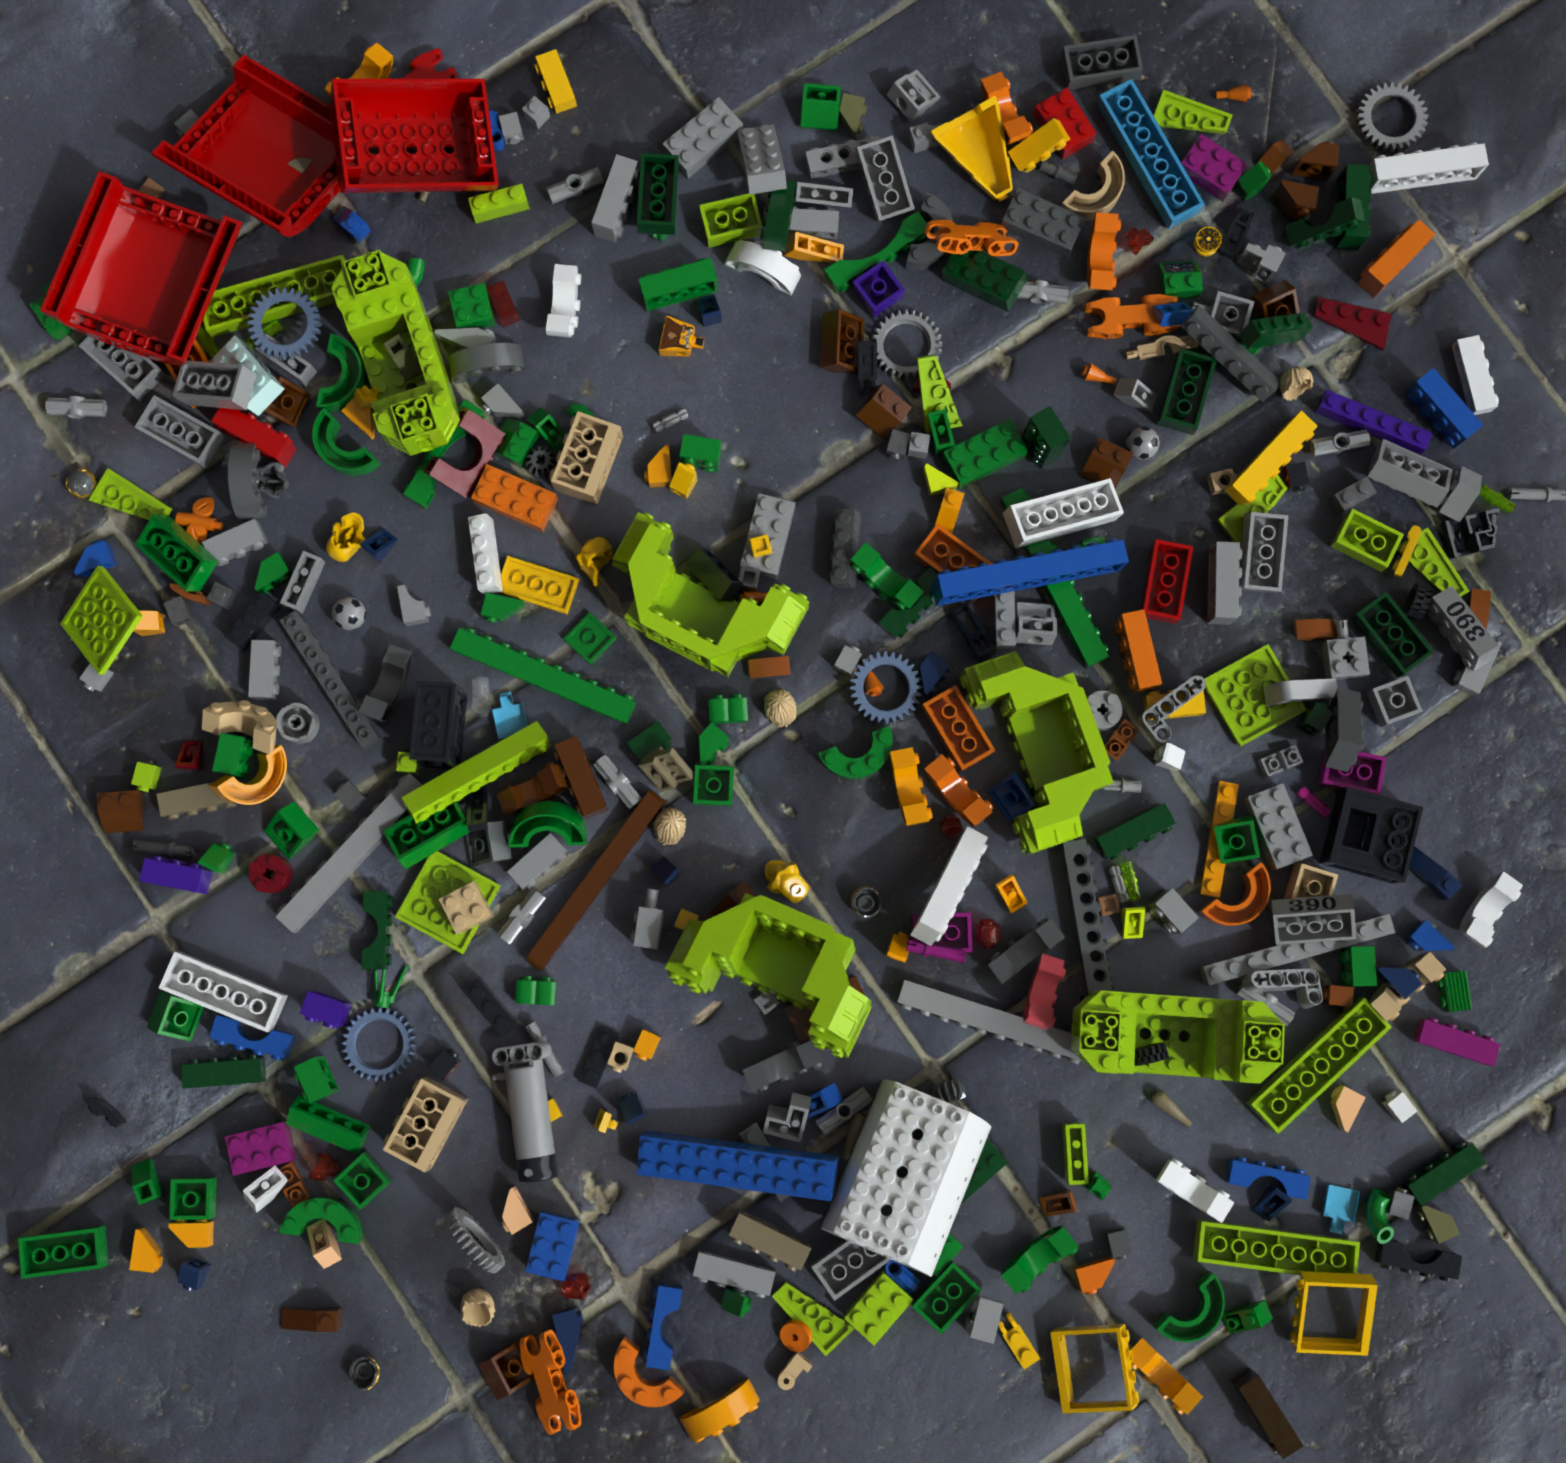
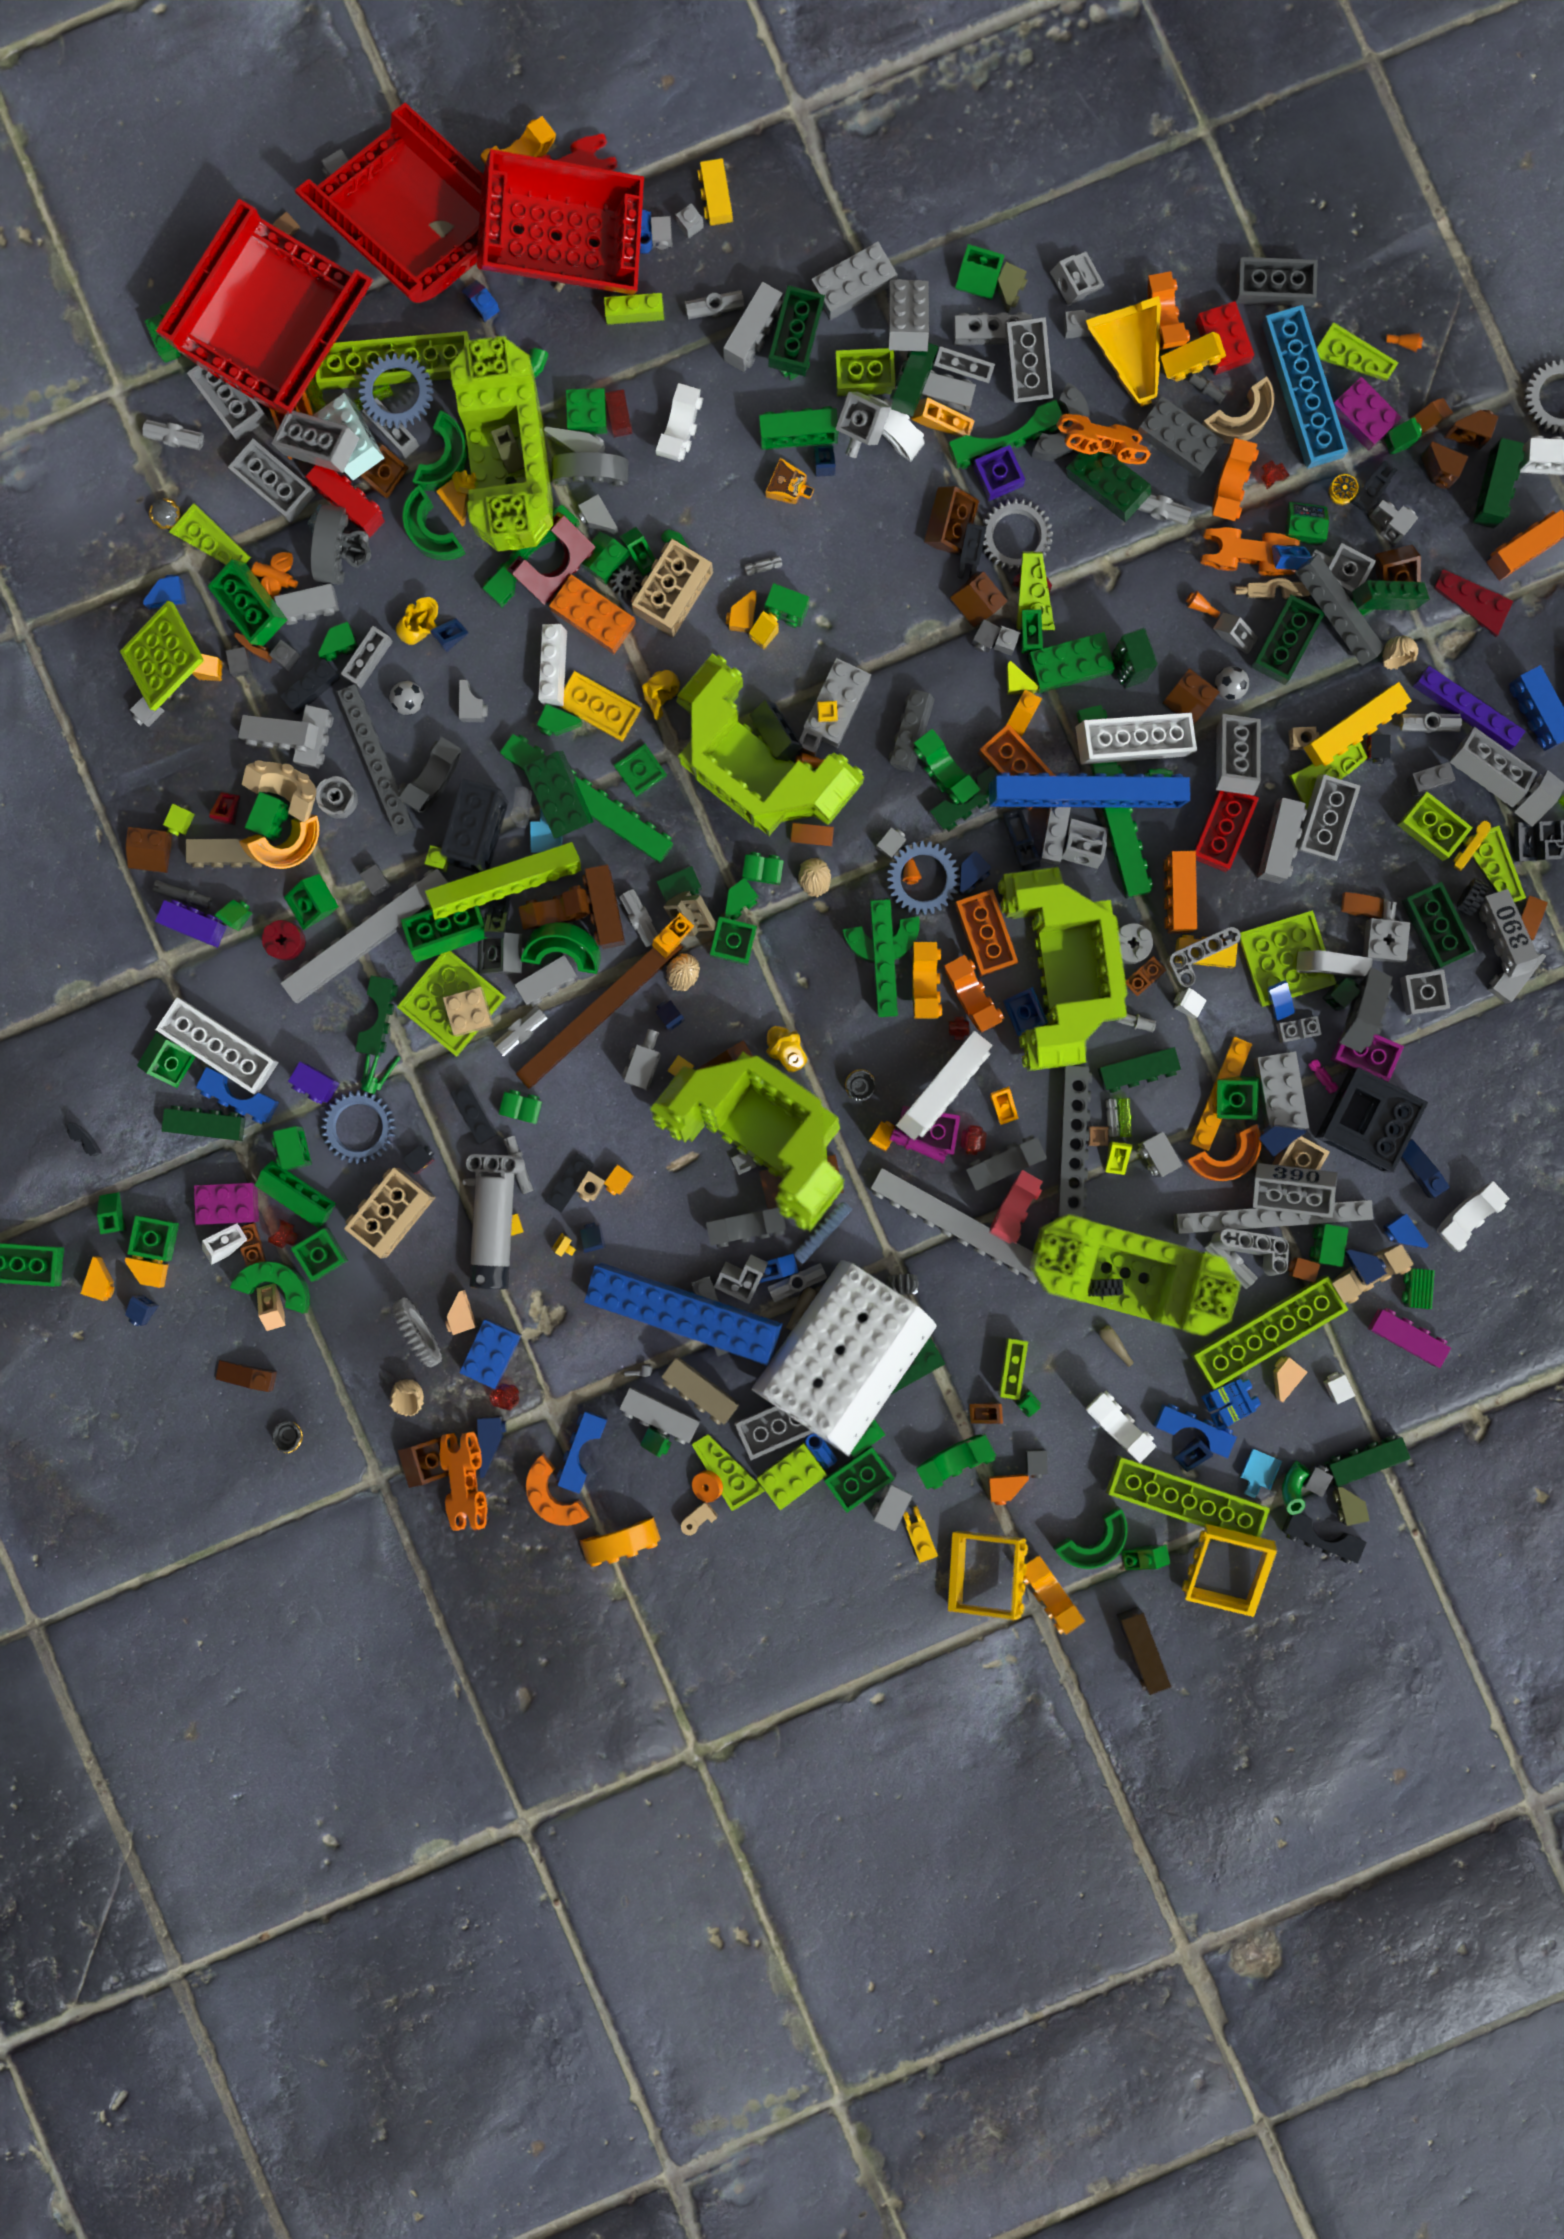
camera: 15 degrees right, 5 degrees up
dark green arch [1285,197,1365,250] -> none
none -> light grey brick [238,715,319,752]
none -> dark green brick [523,750,594,839]
none -> light grey hand [624,1365,652,1377]
none -> light orange slope [652,913,694,958]
none -> sand blue piece [794,1202,853,1264]
none -> light grey brick [835,392,891,458]
none -> green arch [869,898,898,1017]
none -> blue hips [1201,1379,1261,1430]
none -> light grey brick [1216,714,1261,795]
none -> dark blue slope [1259,1125,1307,1156]
none -> blue slope [1268,980,1295,1021]

